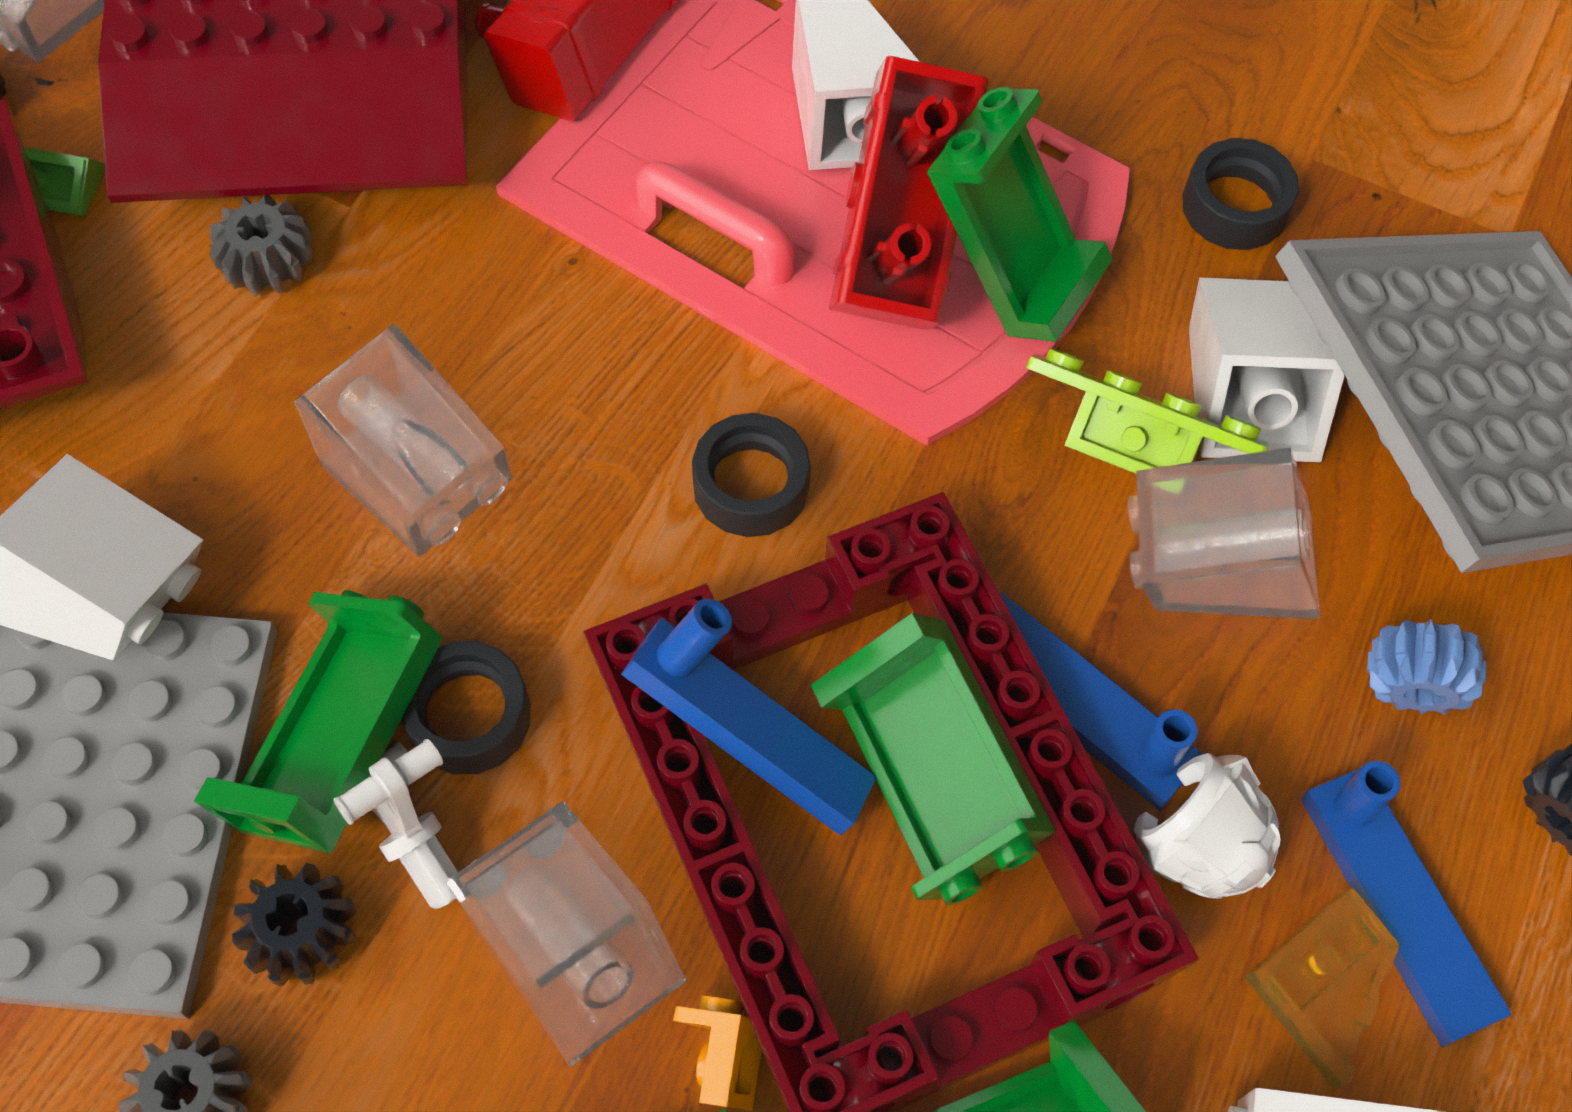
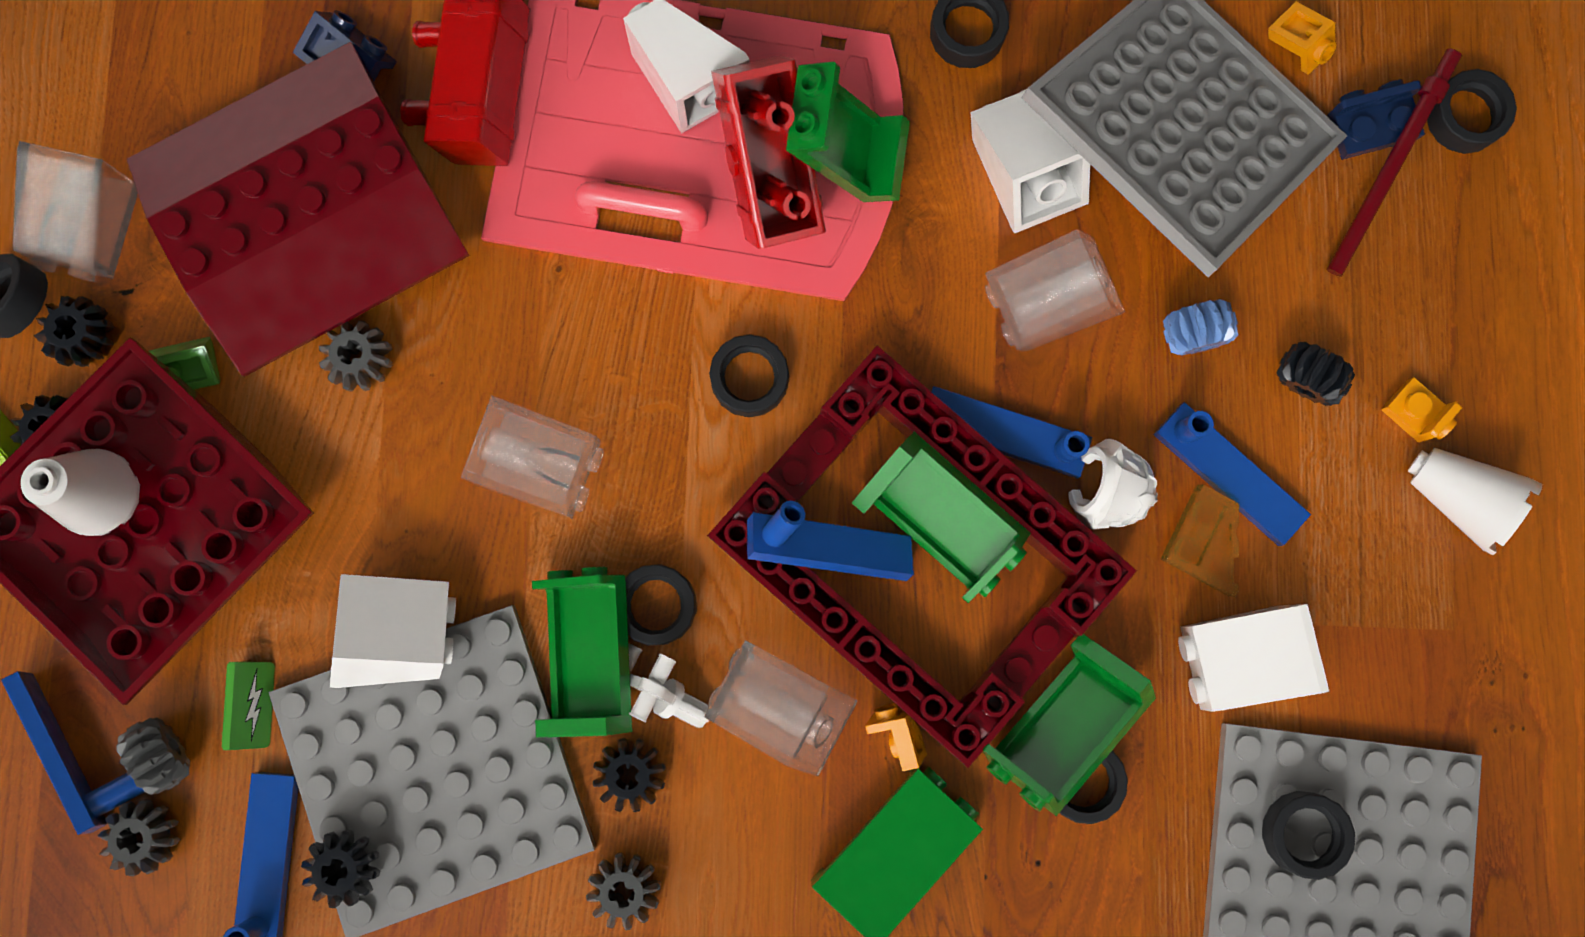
camera: 25 degrees left, 20 degrees up
lime bracket [1026,348,1269,491] -> none

